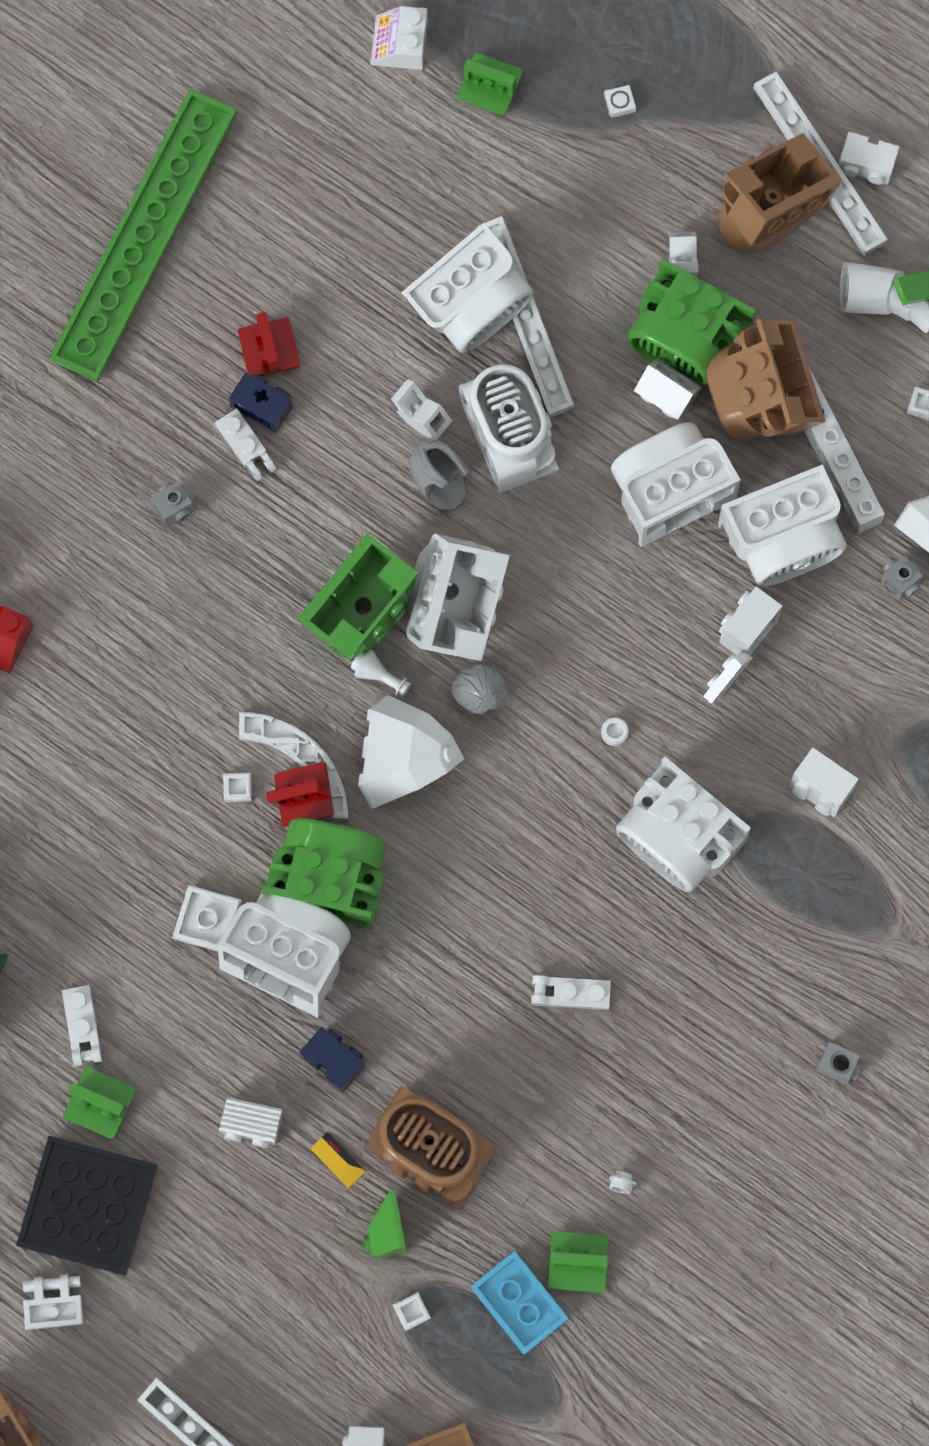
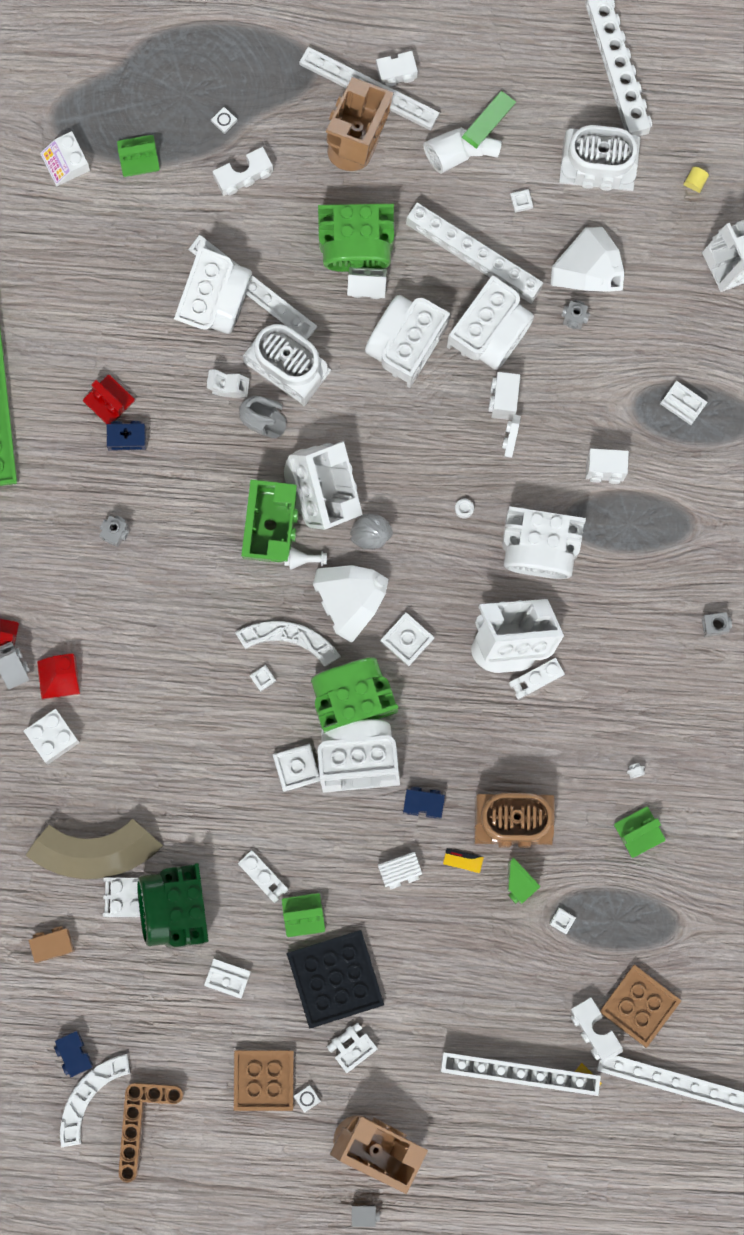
camera: 40 degrees left, 5 degrees up
white hinge [214,408,276,482] -> none
red bracket [266,762,334,827] -> none
medium azure plate [470,1251,569,1355] -> none
white brick [669,232,698,277] -> none
medium nougat brick [706,319,825,443] -> none
none -> white arch [213,147,273,196]
none -> white plate [380,613,434,667]
none -> white brick [471,599,564,673]

